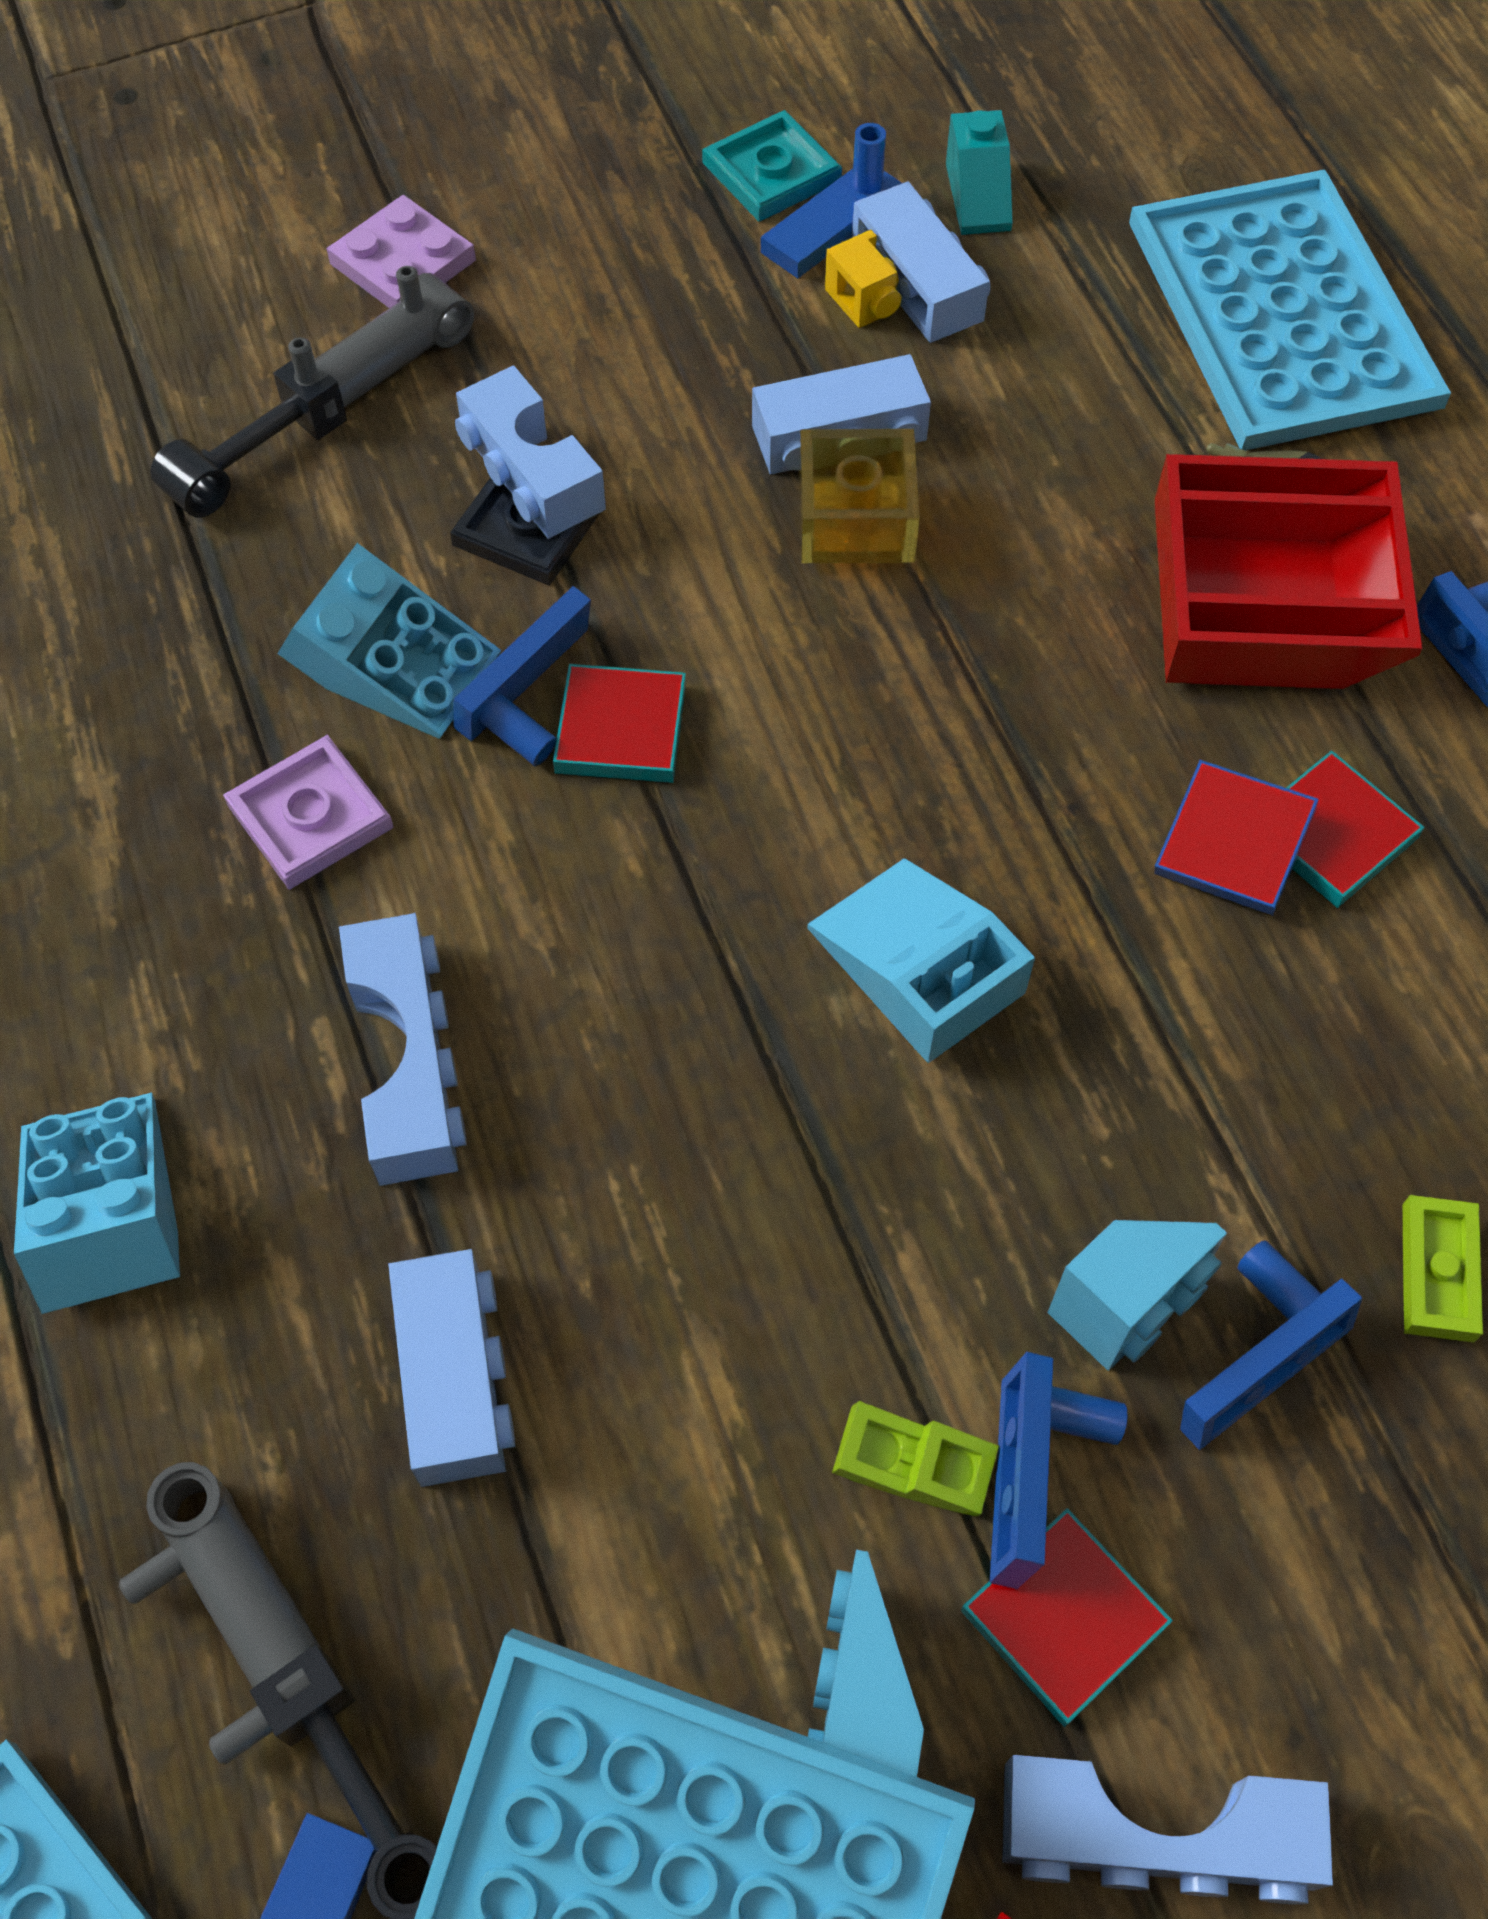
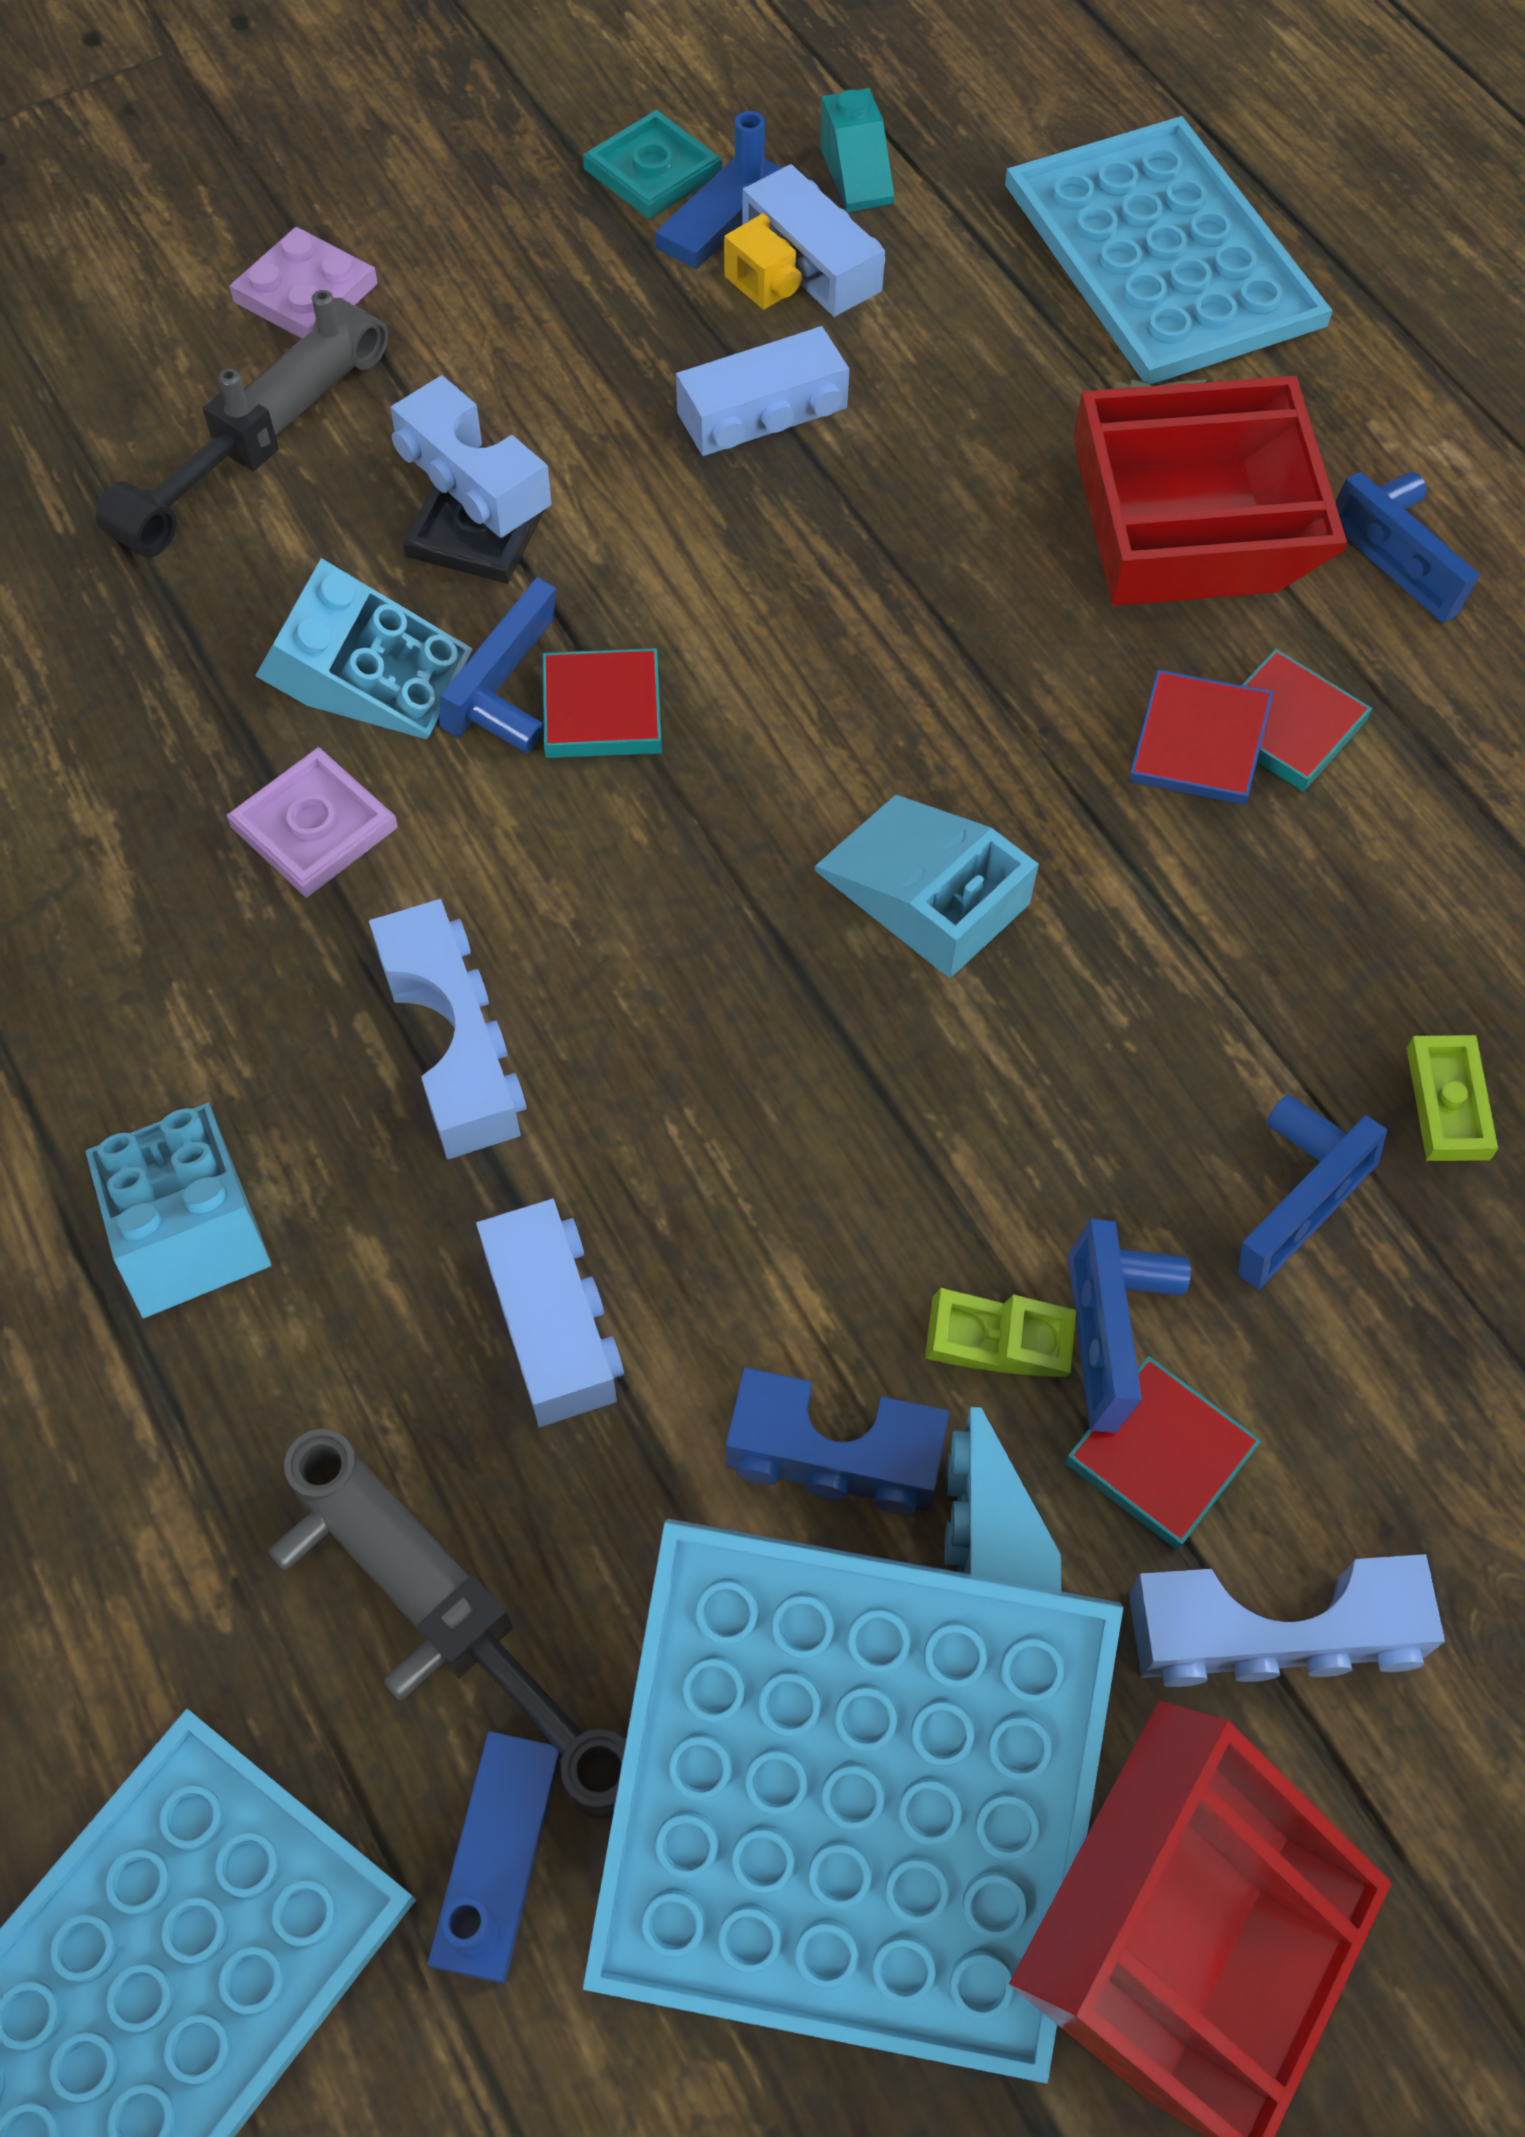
camera: 10 degrees left, 0 degrees up
clear yellow brick [799,429,920,563] -> none
medium azure slope [1048,1220,1227,1371] -> none
none -> blue arch [726,1367,950,1515]

